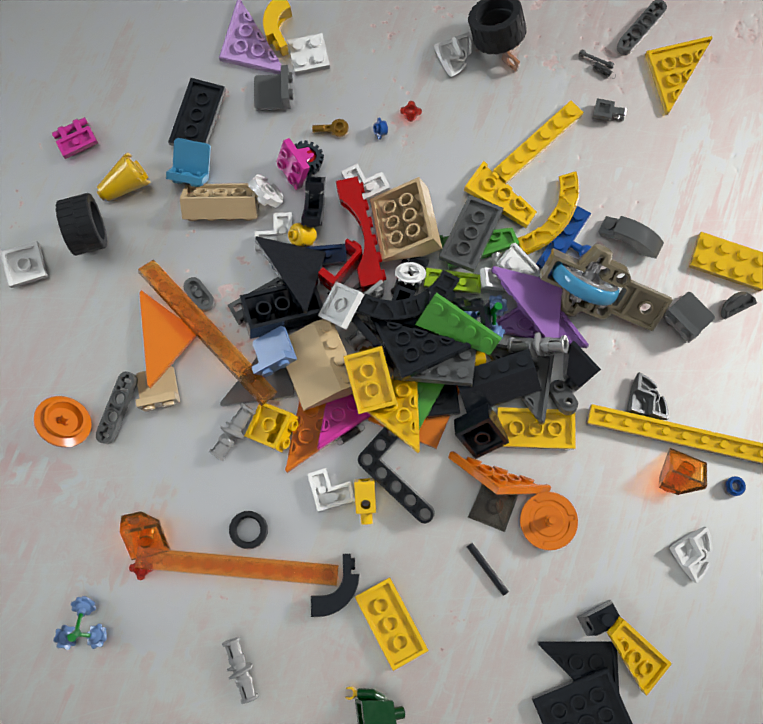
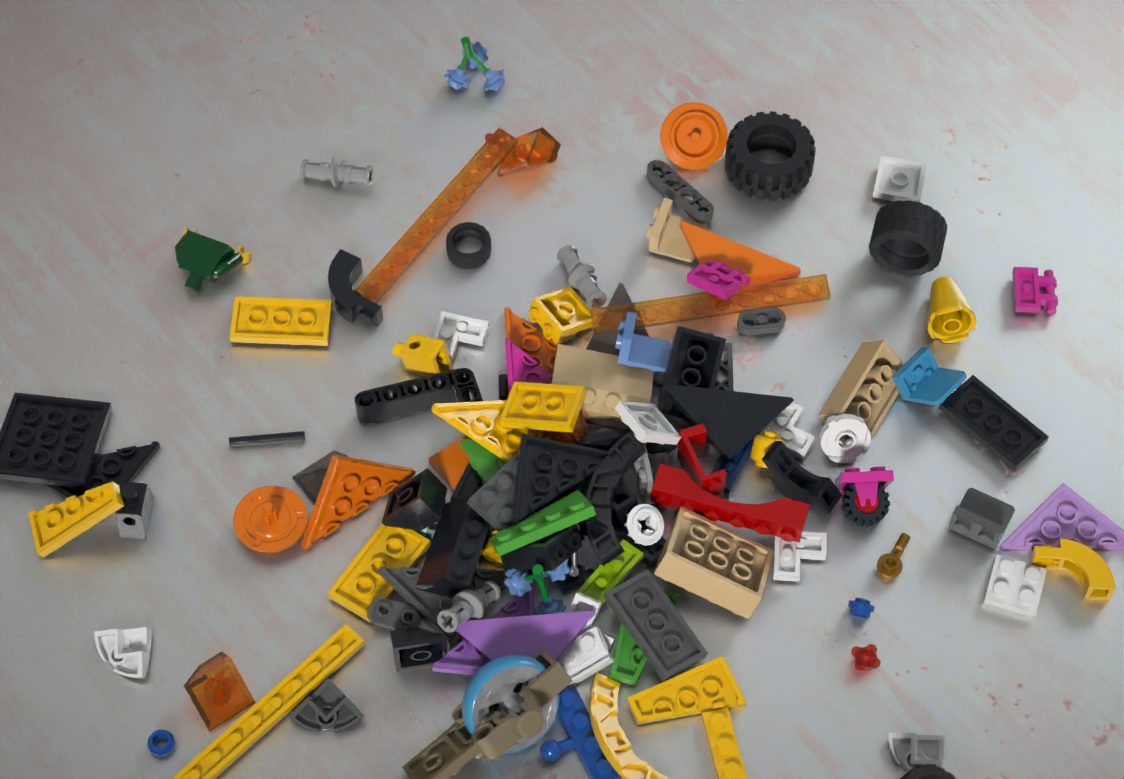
camera: 120 degrees right, 20 degrees down
none -> dark pink plate [687,259,751,300]
none -> black tyre [725,111,816,201]

